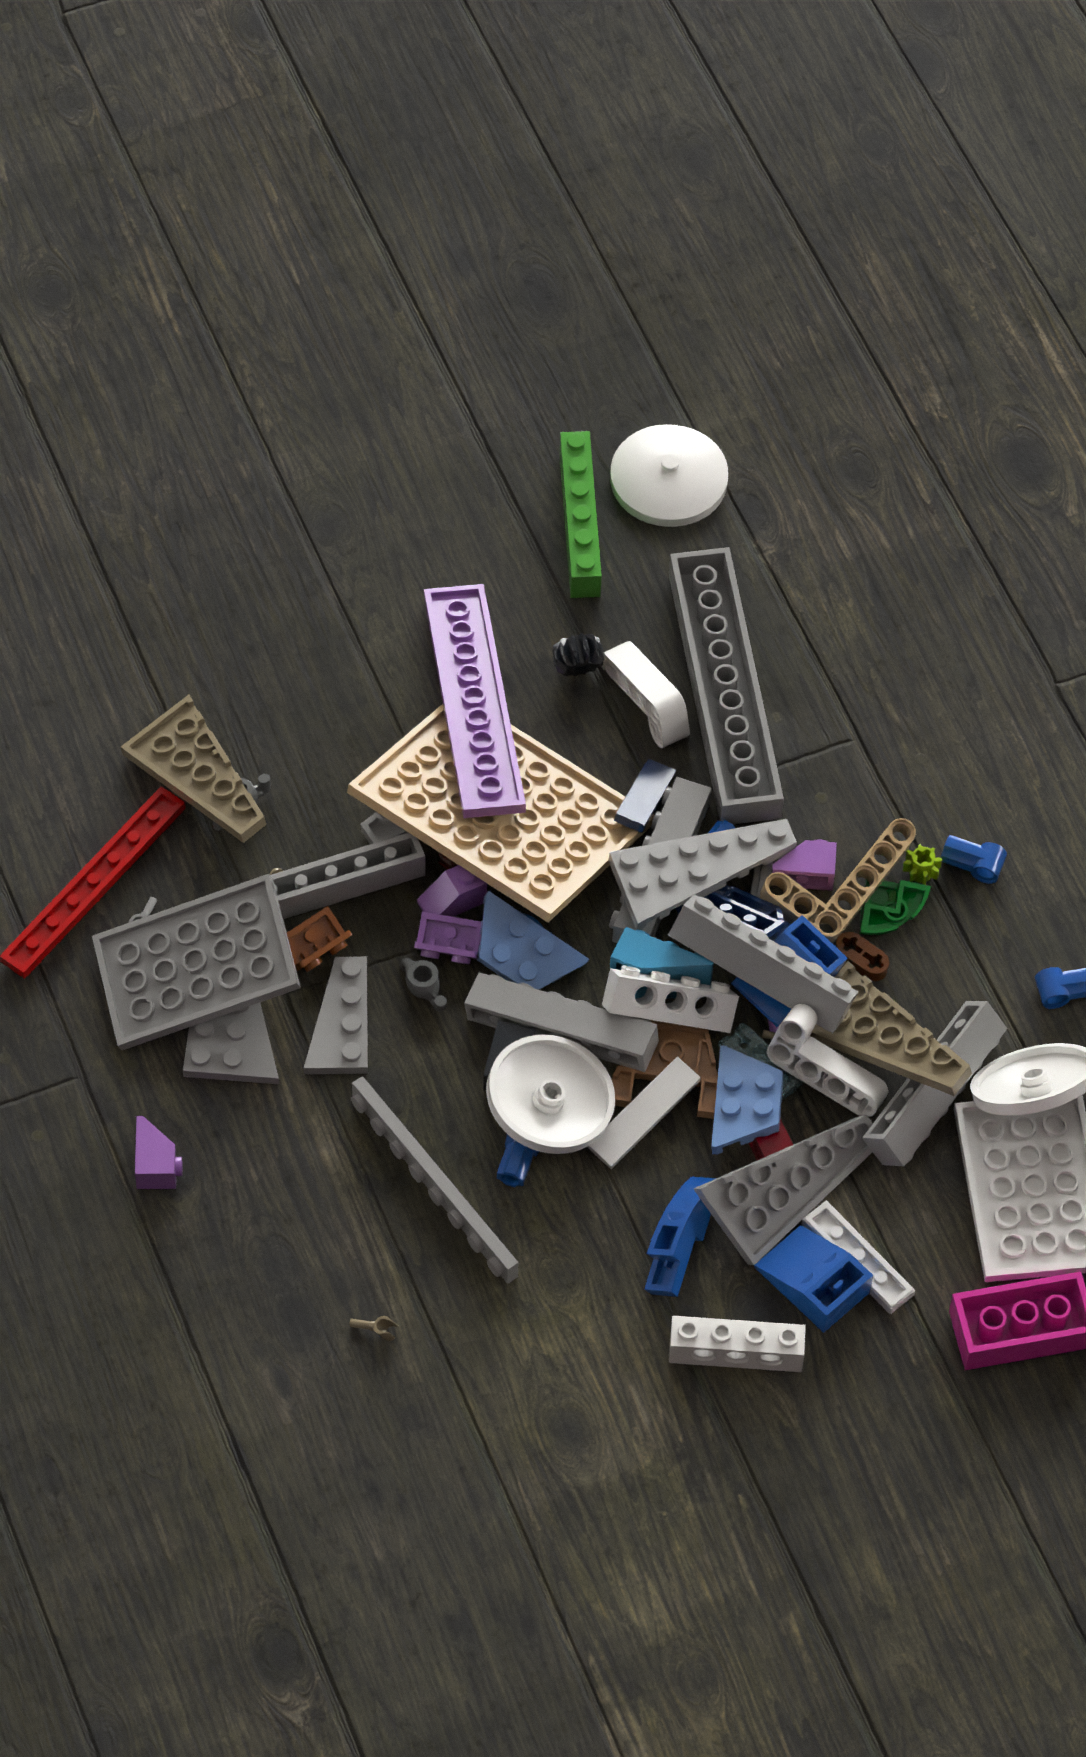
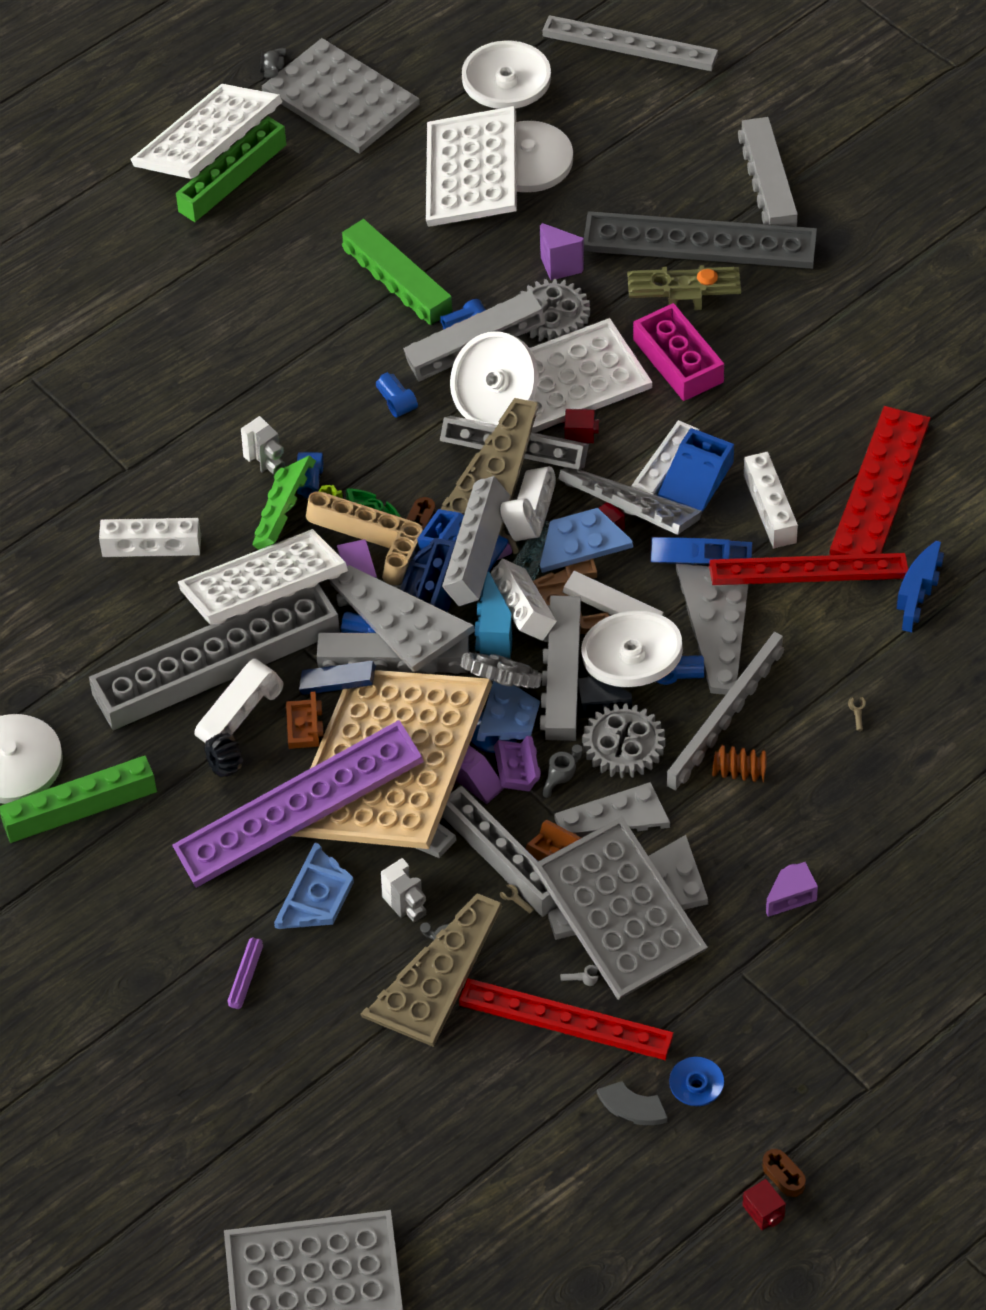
camera: 105 degrees left, 5 degrees down
none -> white brick [99,518,201,557]
none -> white plate [178,529,348,625]
none -> medium lavender axle [228,937,263,1009]
none -> light grey hips [241,416,285,475]
none -> bright green wing [252,456,316,550]
none -> medium blue wing [274,843,354,929]
none -> dark orange bracket [286,692,324,749]
none -> light grey hips [381,858,426,922]
none -> light grey gear [460,652,543,688]
none -> dark red brick [565,409,599,443]
none -> light grey gear [582,703,665,778]
none -> light grey wing [676,563,749,695]
none -> red plate [709,553,908,585]
none -> dark orange piece [712,745,767,783]
none -> red plate [829,406,930,555]
none -> blue slope [897,541,944,632]

